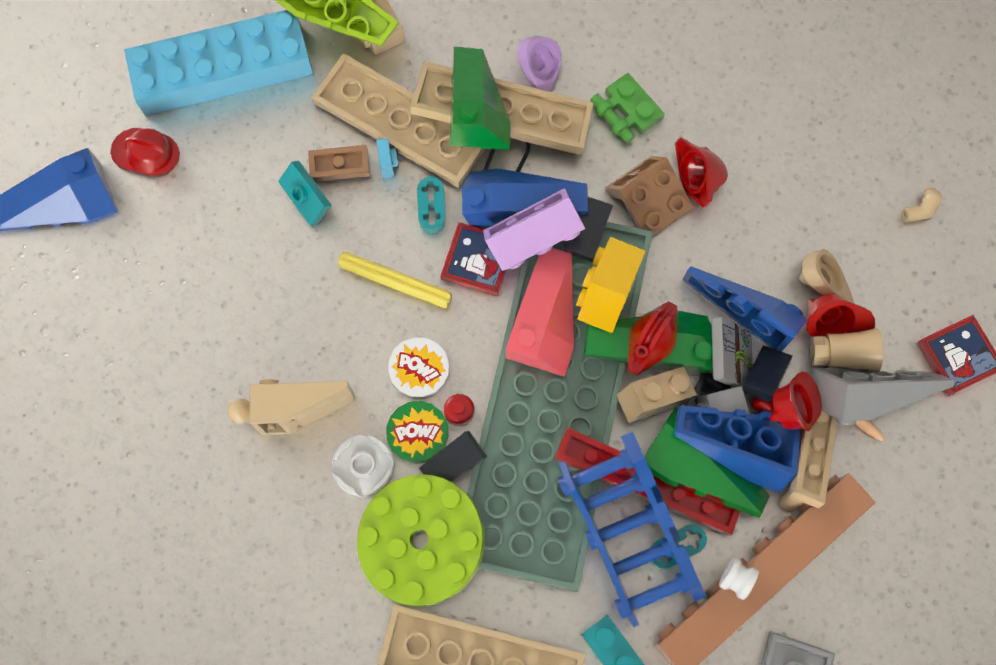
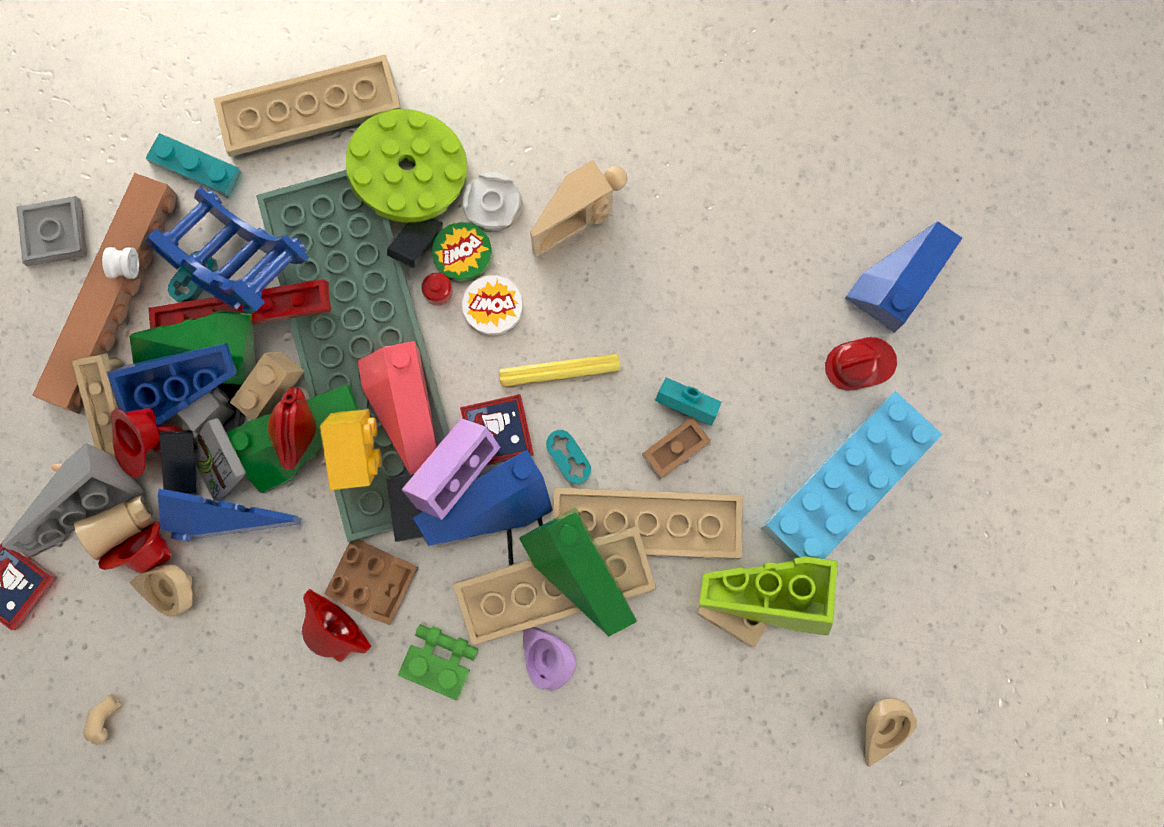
camera: 150 degrees right, 5 degrees up
medium azure plate [376,138,398,179] -> none

